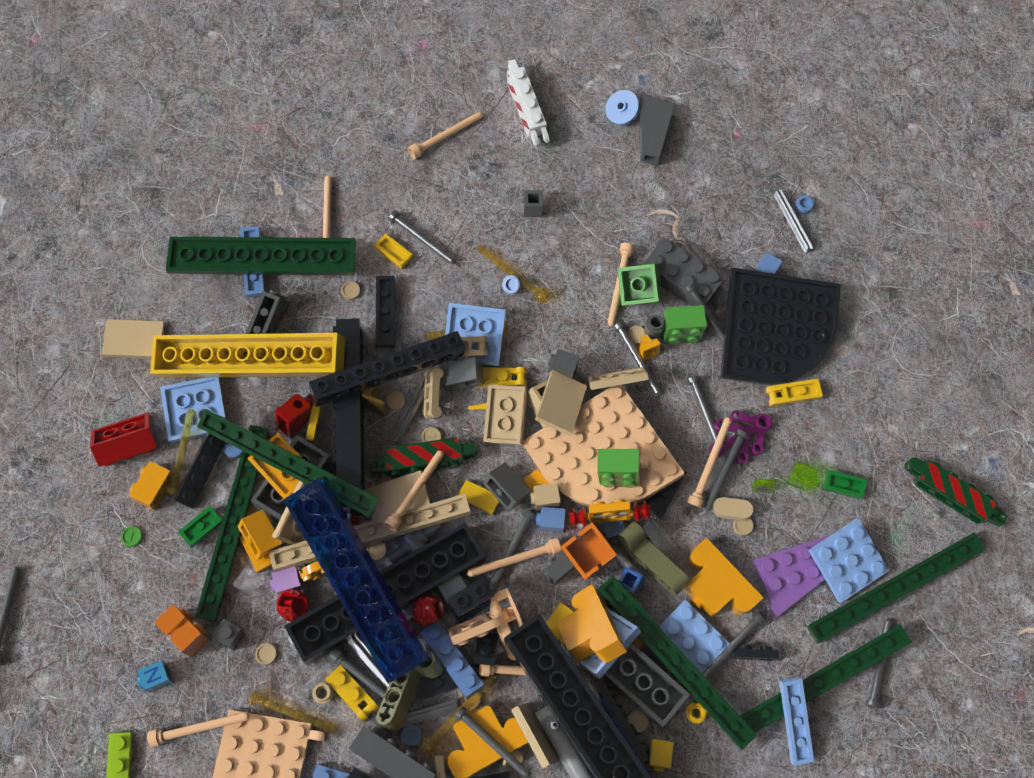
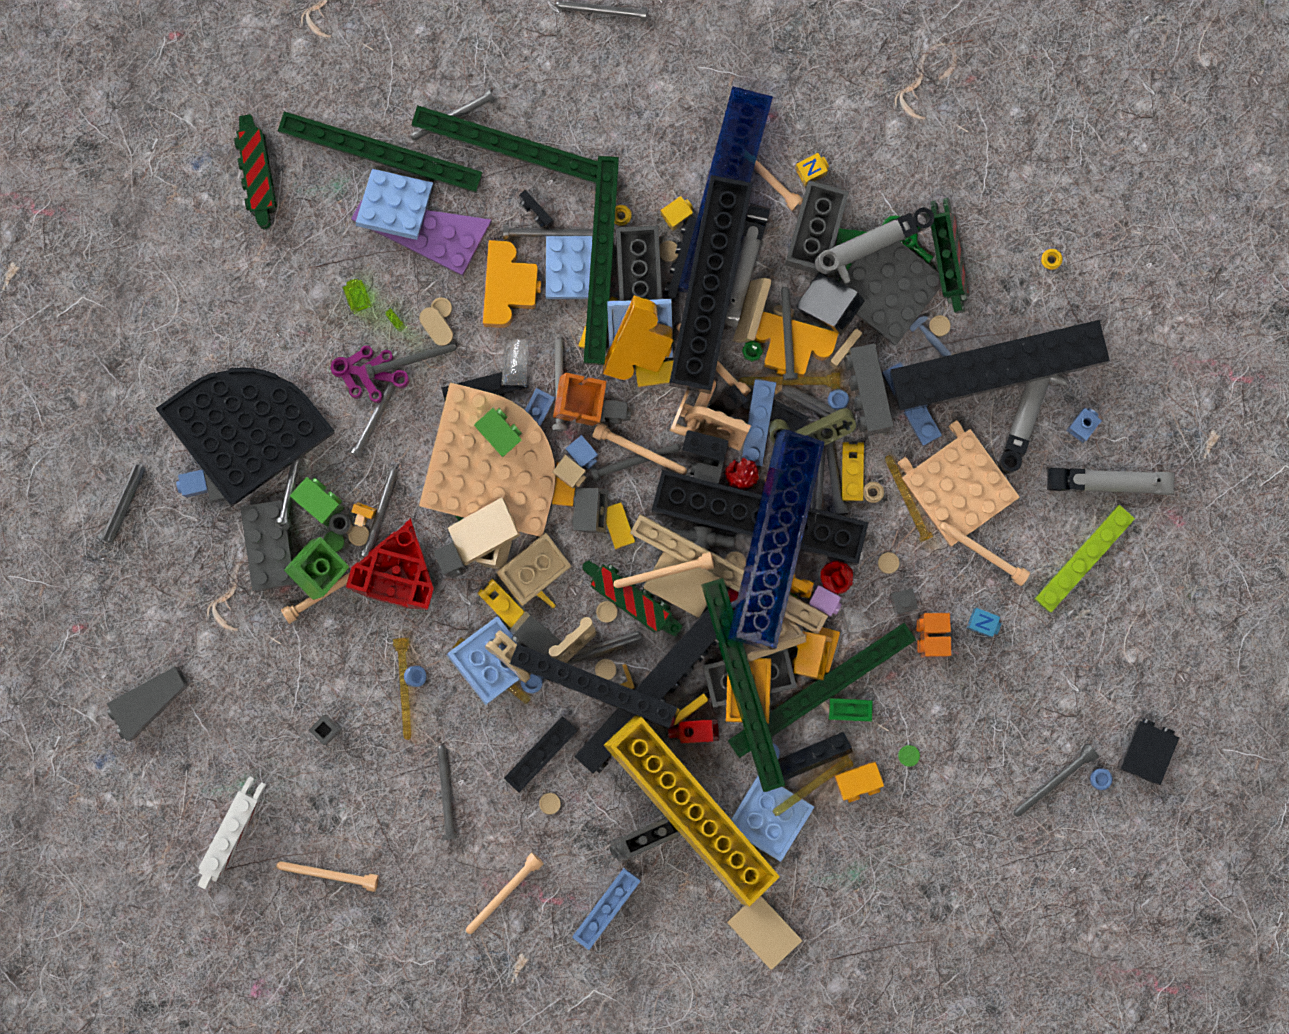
camera: 125 degrees left, 15 degrees up
red slope [90,412,157,467] -> none
dark green plate [165,236,356,275] -> none
yellow tile [374,234,414,270] -> none
plate [569,499,651,528] -> none
tan tile [588,367,649,390] -> none
light blue plate [606,90,640,126] -> none
blue brick [618,567,645,594] -> none
olive beam [619,521,691,596] -> none
light nougat piece [687,417,732,508] -> none
yellow plate [766,379,823,407] -> none
light blue plate [779,677,814,766] -> none
medium blue tile [795,195,814,214] -> none
green plate [823,470,867,500] -> none
none -> bright green piece [323,531,345,552]
none -> red wedge [346,518,434,610]
none -> green tile [742,341,763,362]

